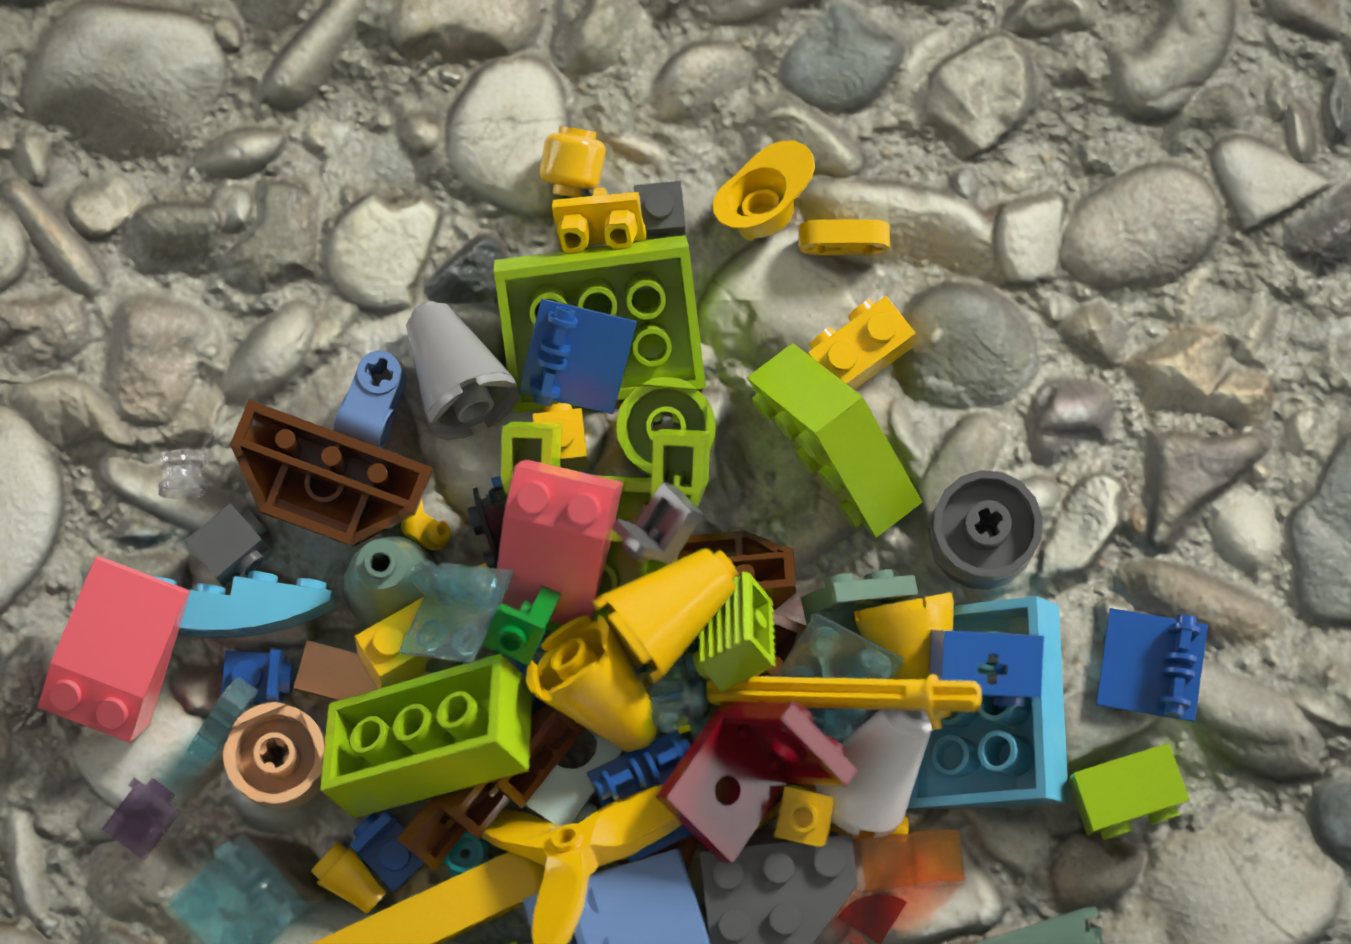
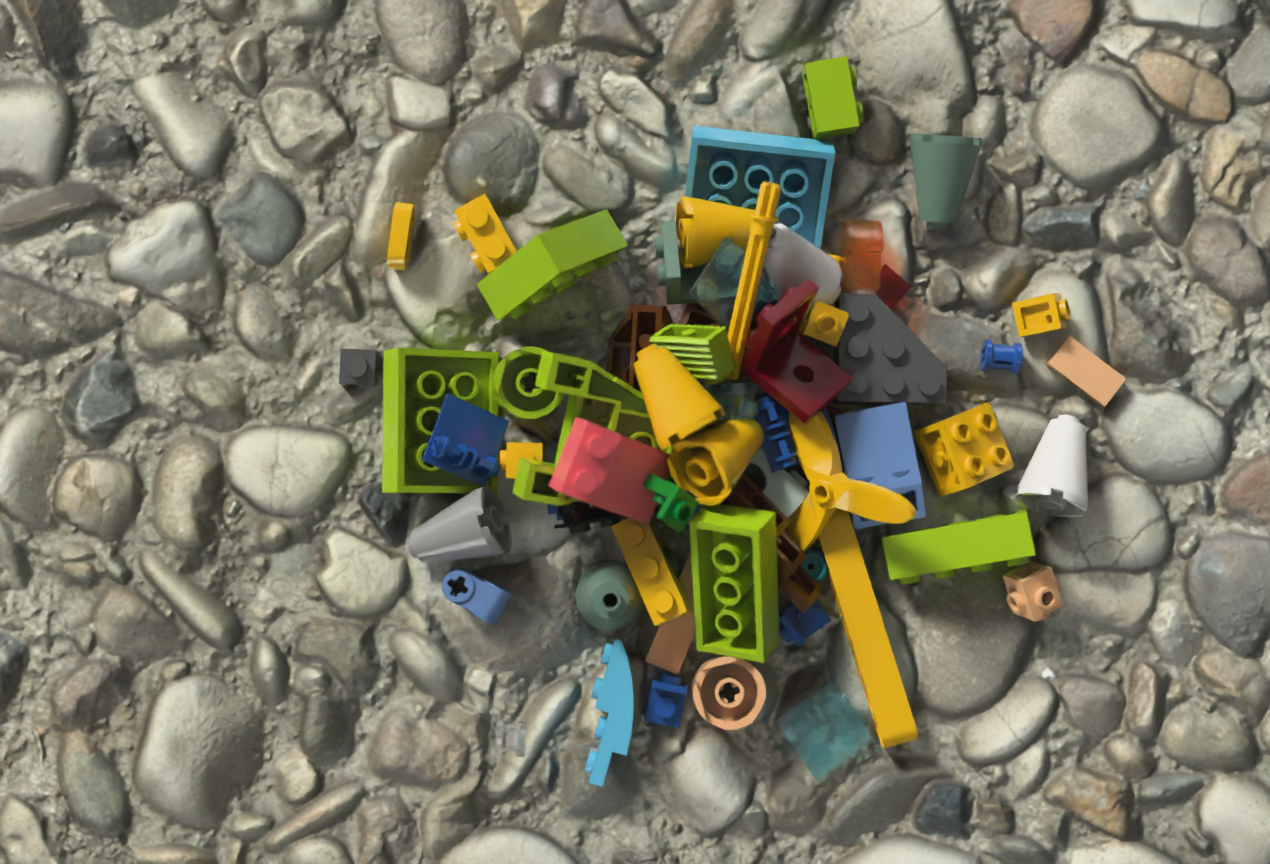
camera: 85 degrees left, 10 degrees up
coral slope [38,556,190,743] -> none
clear purple bracket [102,777,182,860] -> none
dark grey brick [185,503,268,587] -> none
clear light blue beam [187,676,259,765] -> none
reddish brown wedge [230,400,434,547] -> none
yellow cone [311,841,387,915] -> none
clear light blue hinge [399,561,514,663] -> none
yellow arm [401,499,451,551] -> none
yellow head [539,126,606,198] -> none
yellow hips [551,187,647,254] -> none
dark grey bracket [612,482,704,564] -> none
yellow piece [713,140,815,241] -> none
dark grey wheel [928,470,1043,590] -> none
blue brick [929,630,1044,707] -> none
blue hinge [1096,608,1208,722] -> none

